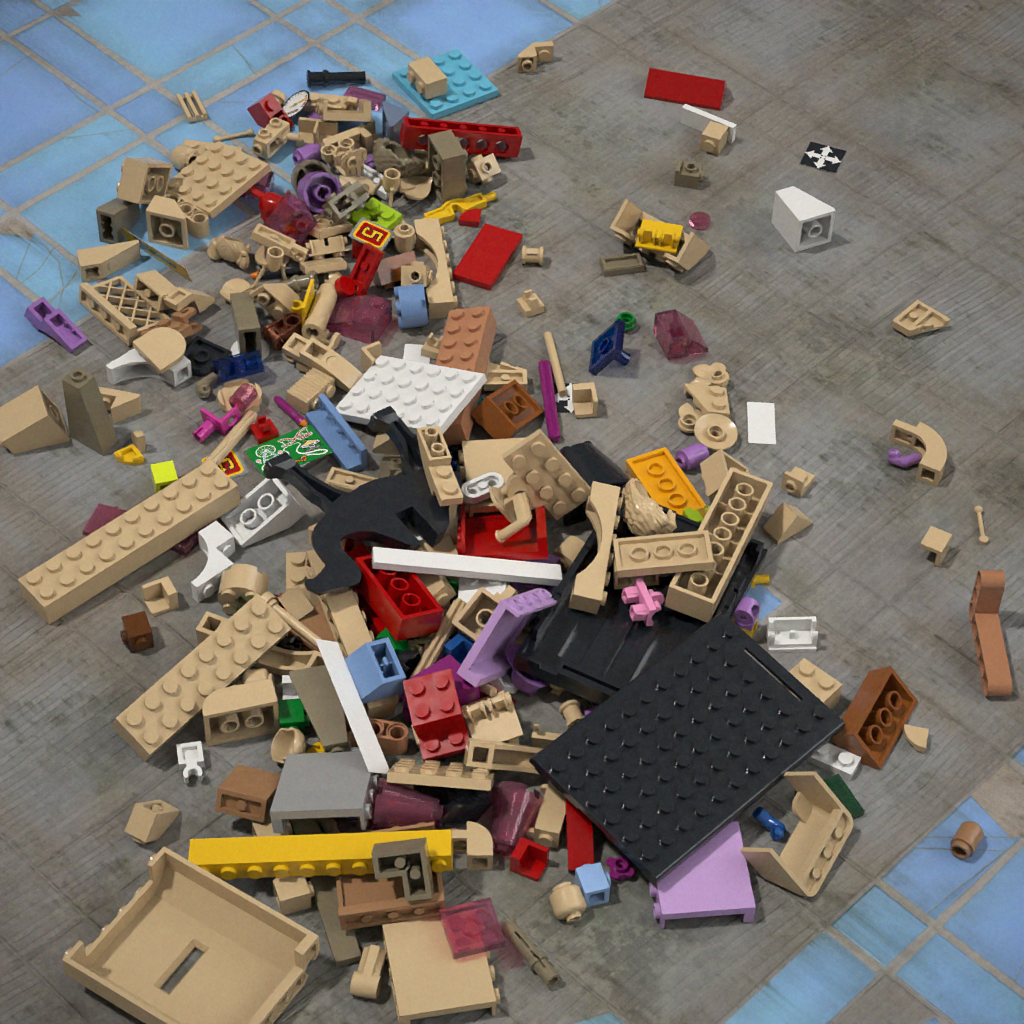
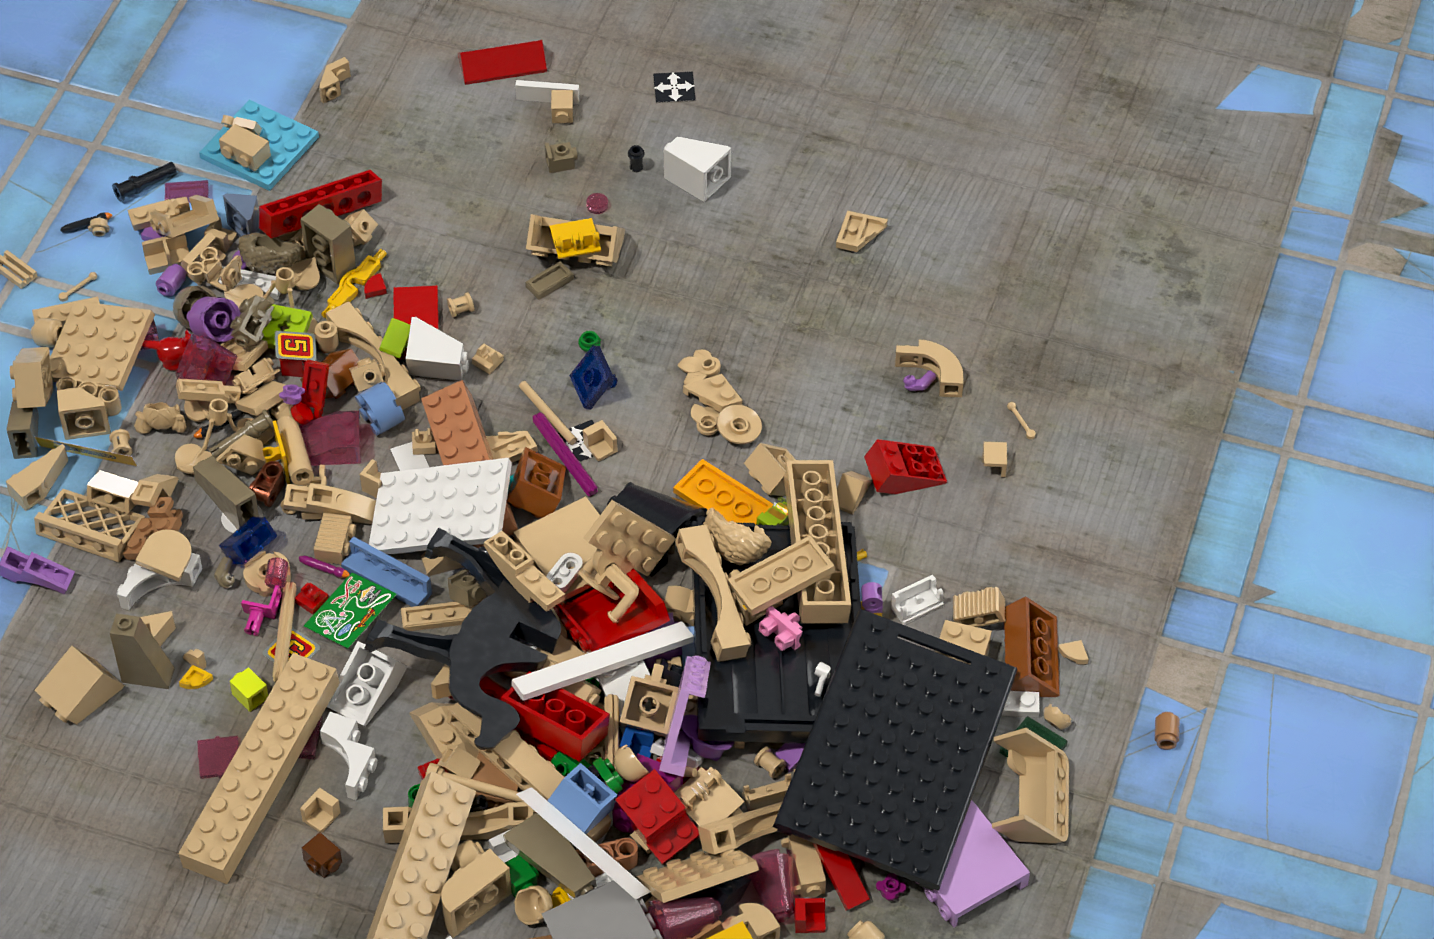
camera: 25 degrees left, 5 degrees up
black tile [184,336,233,377] -> none
tan brick [218,564,269,614] -> none
red slope [247,92,294,128] -> none
tan brick [252,117,300,160] -> none
white sticker [282,90,310,118] -> none
light blue brick [574,862,611,907] -> none
clear pink slope [653,309,708,360] -> none
medium lavender brick [675,443,709,471] -> none
white sticker [747,402,776,444] -> none
blue arm [752,806,786,840] -> none
tan bracket [781,466,815,498] -> none
nougat beam [969,570,1012,697] -> none
none -> black piece [60,212,112,233]
none -> tan bush [109,429,133,456]
none -> tan plate [221,115,262,136]
none -> medium lavender plate [279,384,305,405]
none -> lime slope [379,318,411,358]
none -> white slope [406,317,469,381]
none -> green plate [592,757,625,794]
none -> tan hair [614,744,649,782]
none -> black pin [628,145,645,172]
none -> white hand [814,662,831,697]
none -> red slope [864,439,947,494]
none -> tan brick [953,587,1006,627]
none -> tan plate [1044,704,1072,730]

